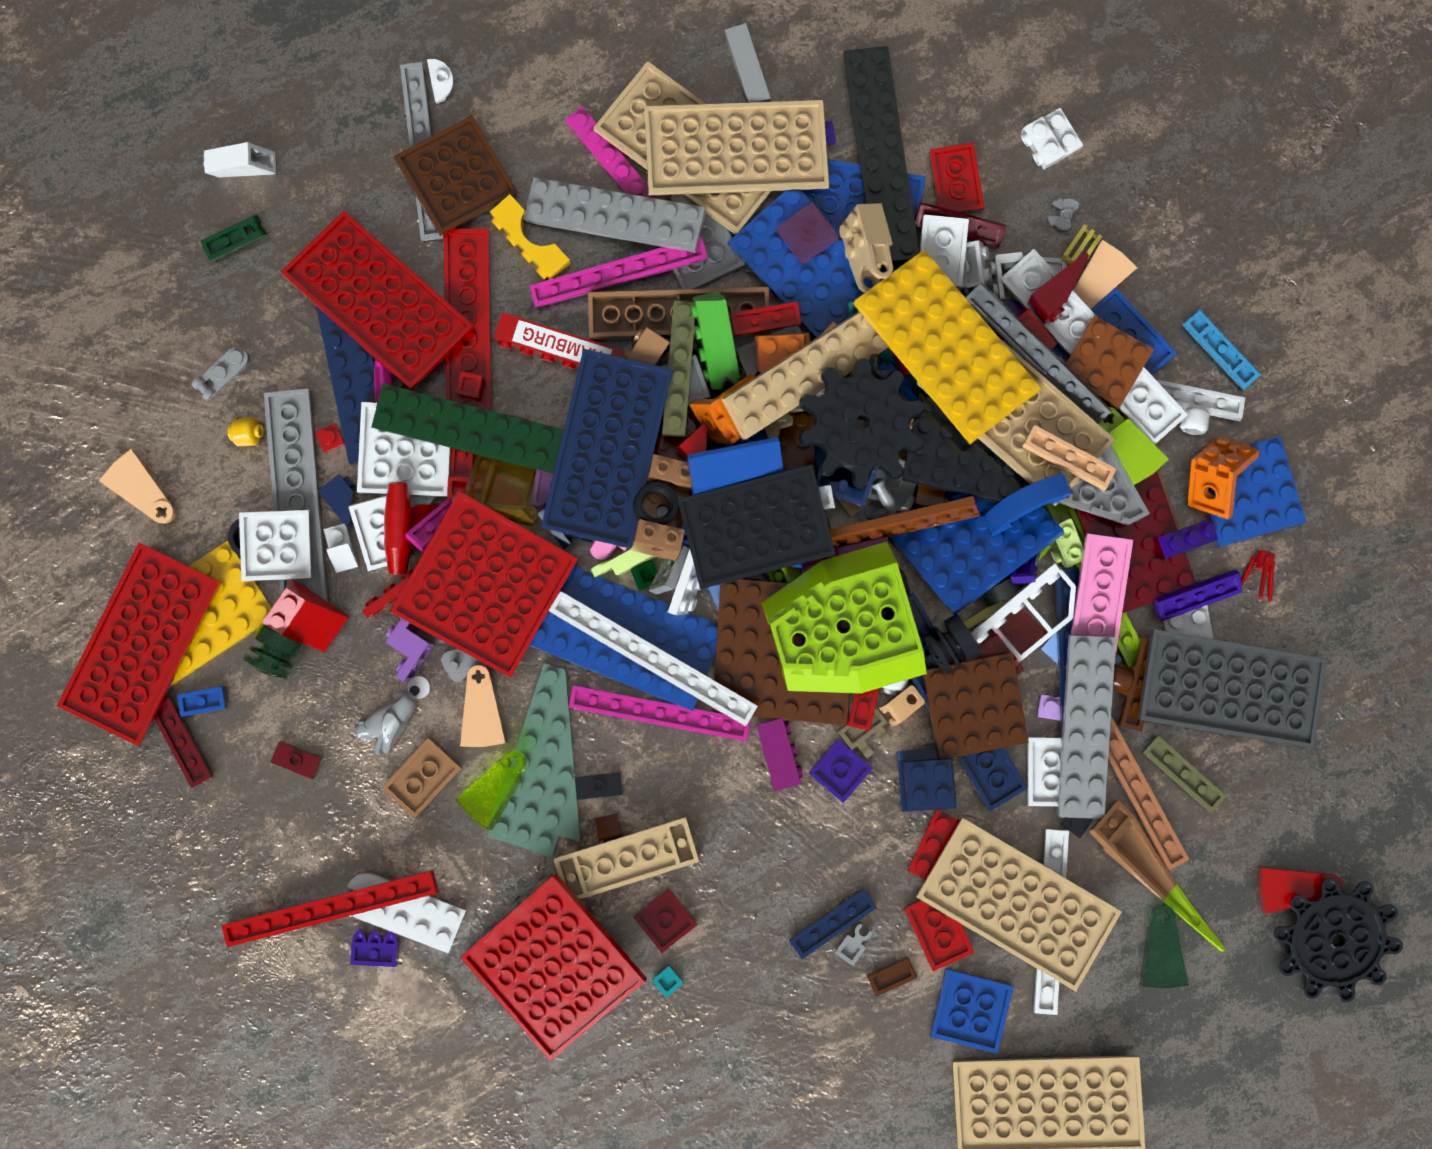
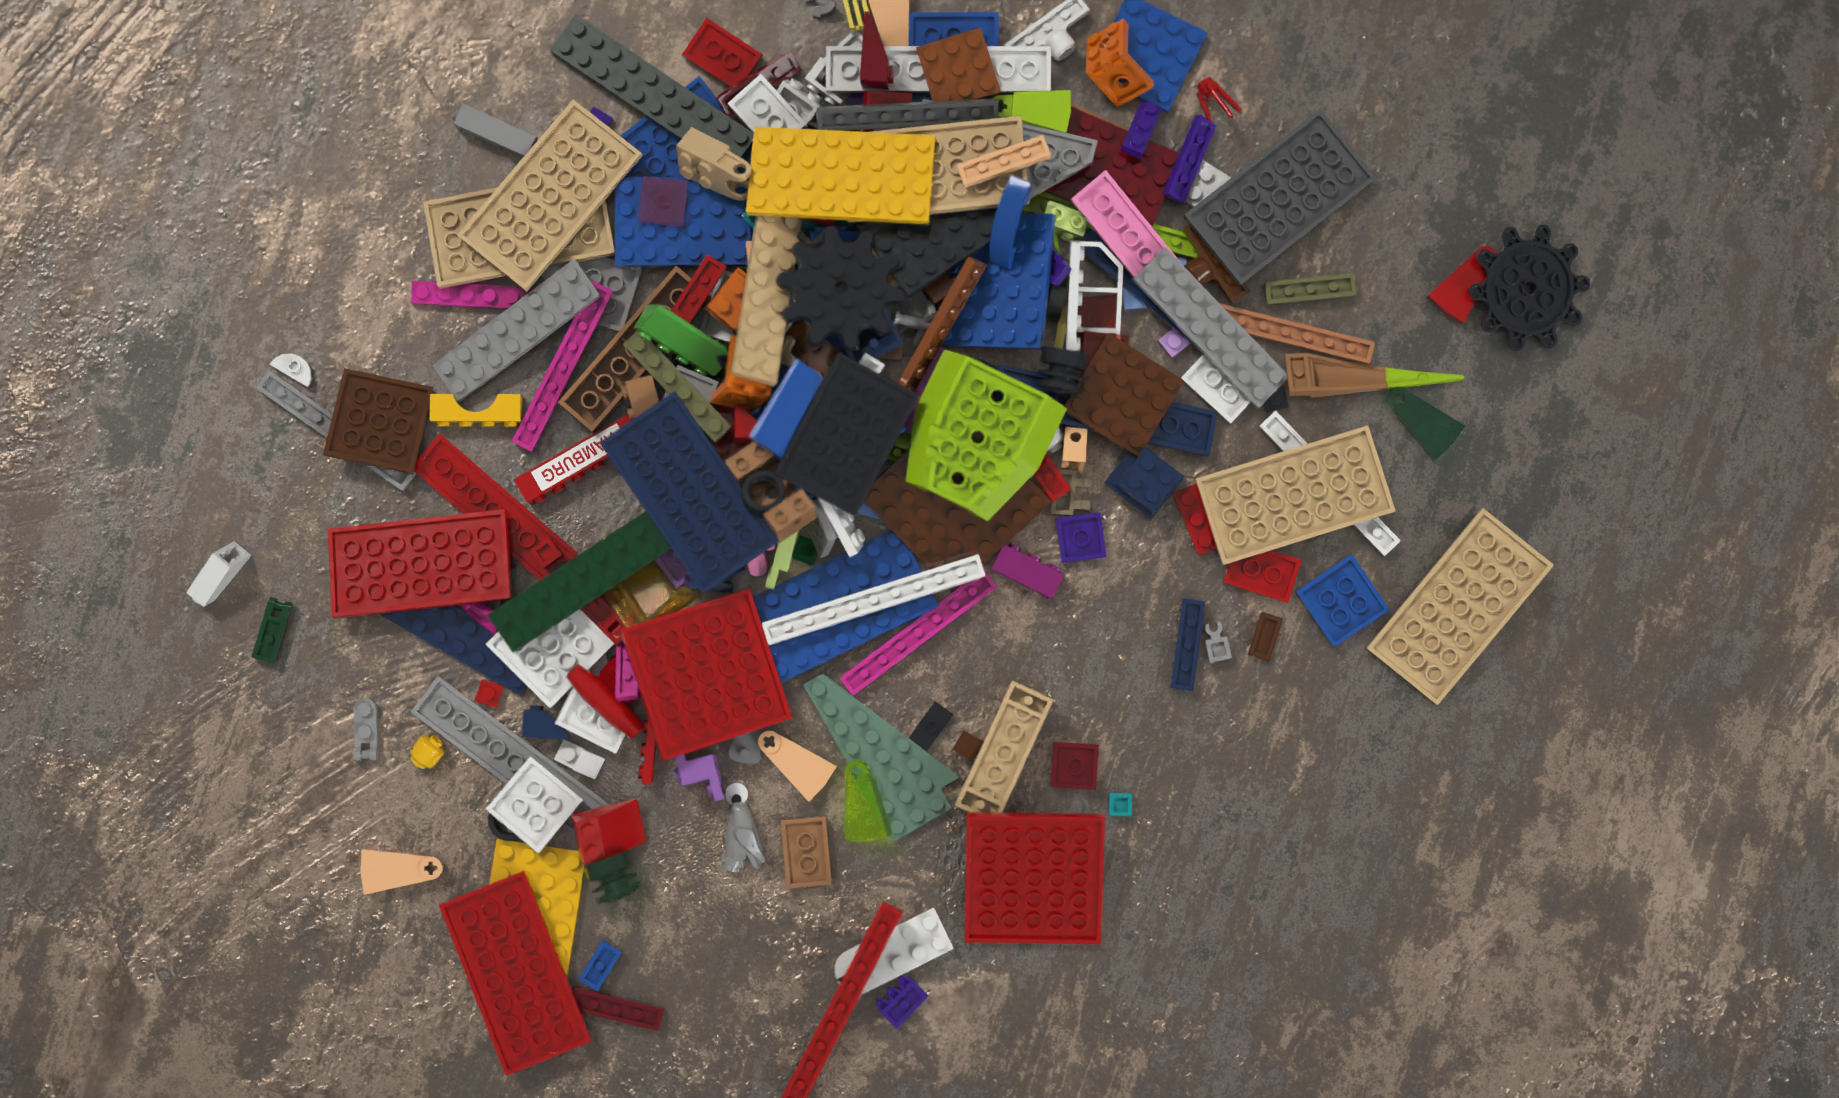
camera: 55 degrees left, 0 degrees up
dark red plate [270,741,322,779] -> none

